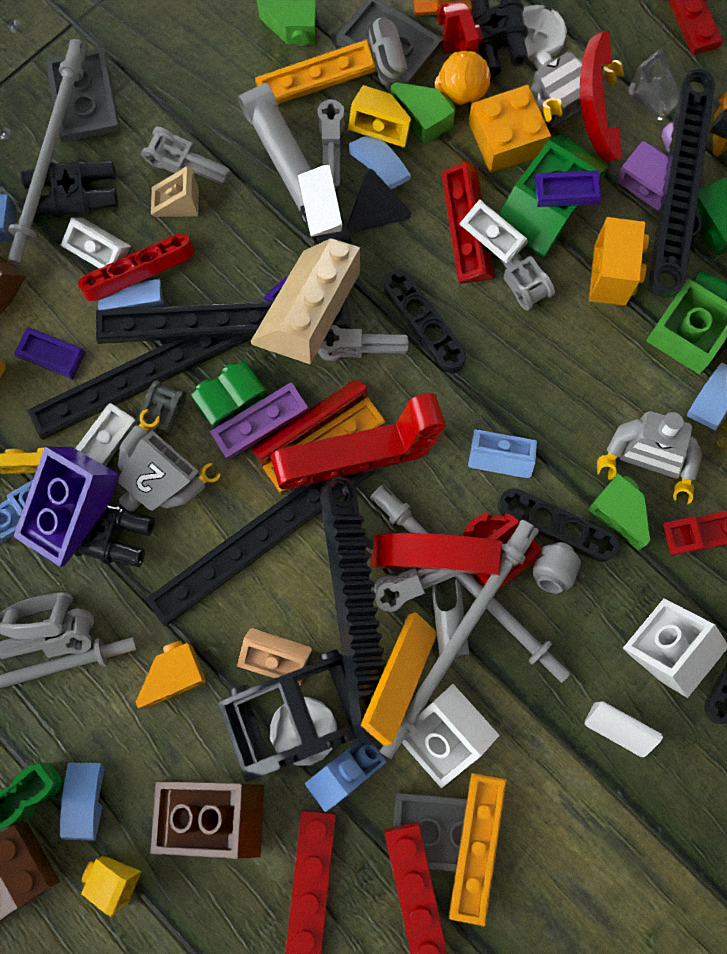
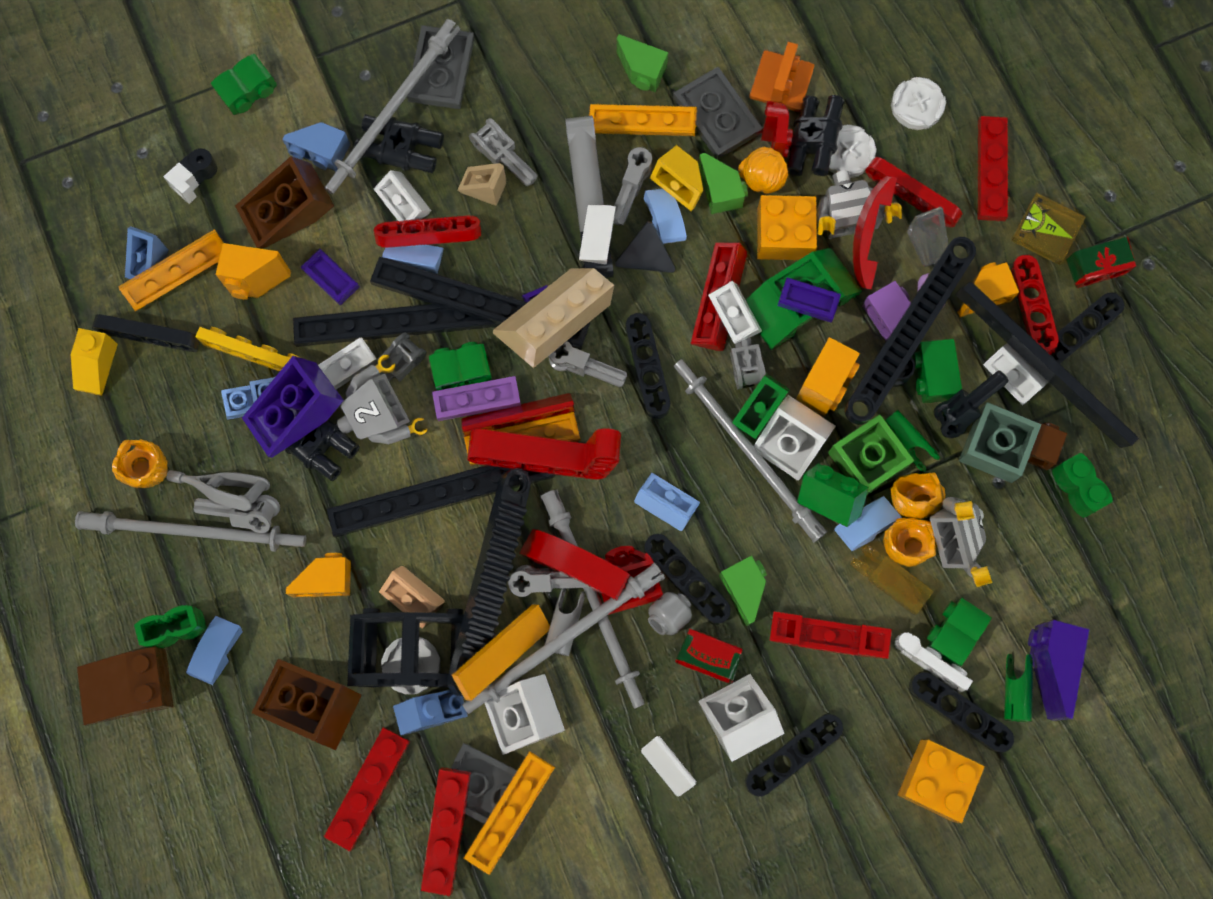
camera: 20 degrees right, 0 degrees up
yellow slope [81,855,142,916] -> none
light grey arm [369,18,408,86] -> none
light grey torso [597,411,702,504] -> none
none -> light grey bar [674,359,828,543]
none -> red piece [675,629,743,684]
none -> green brick [732,373,790,439]
none -> white slope [754,395,835,481]
none -> green brick [797,463,869,527]
none -> red beam [865,157,962,228]

